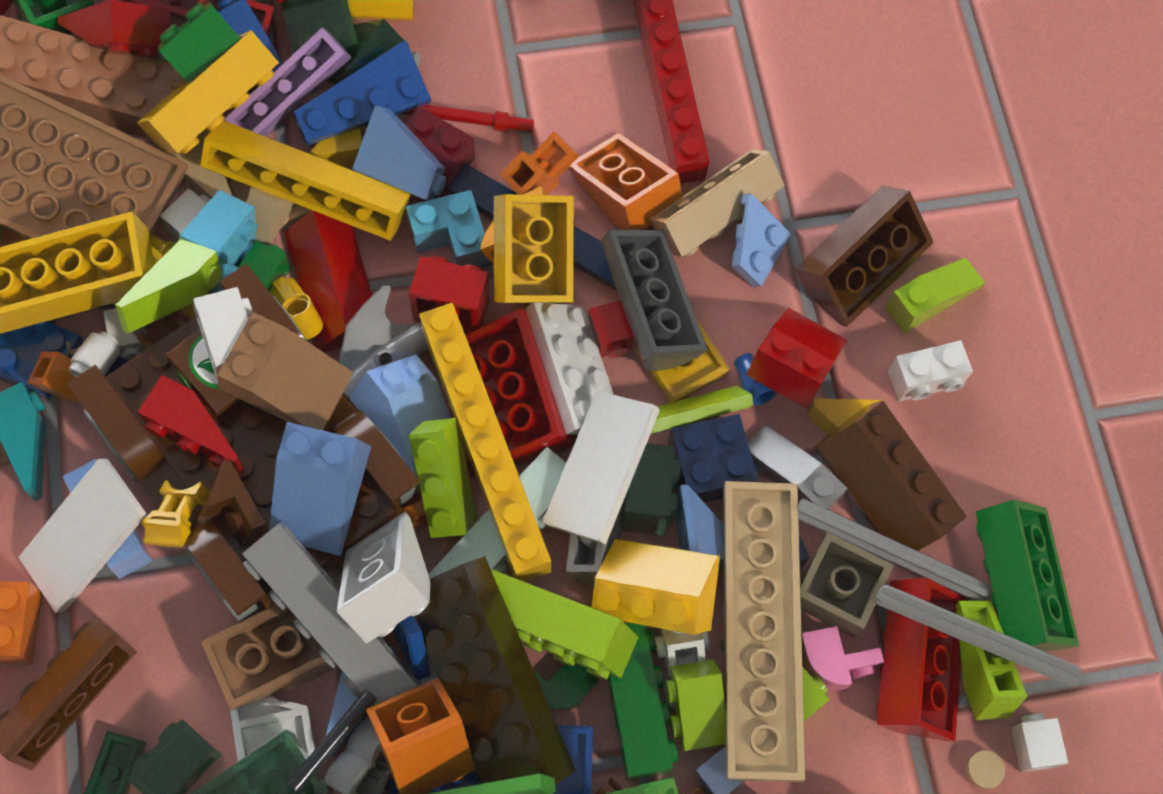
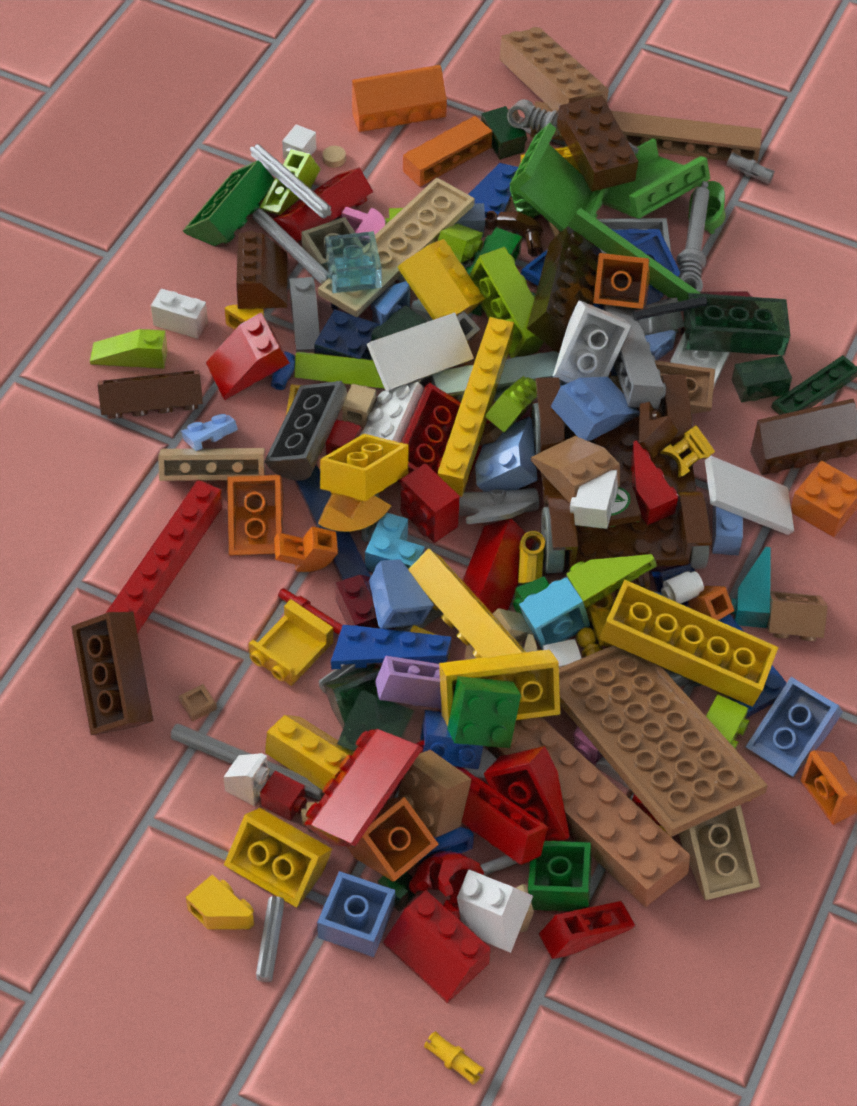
camera: 140 degrees left, 15 degrees down
none -> yellow panel [248,599,334,686]
none -> clear light blue brick [325,231,382,293]
none -> tan brick [342,384,376,428]

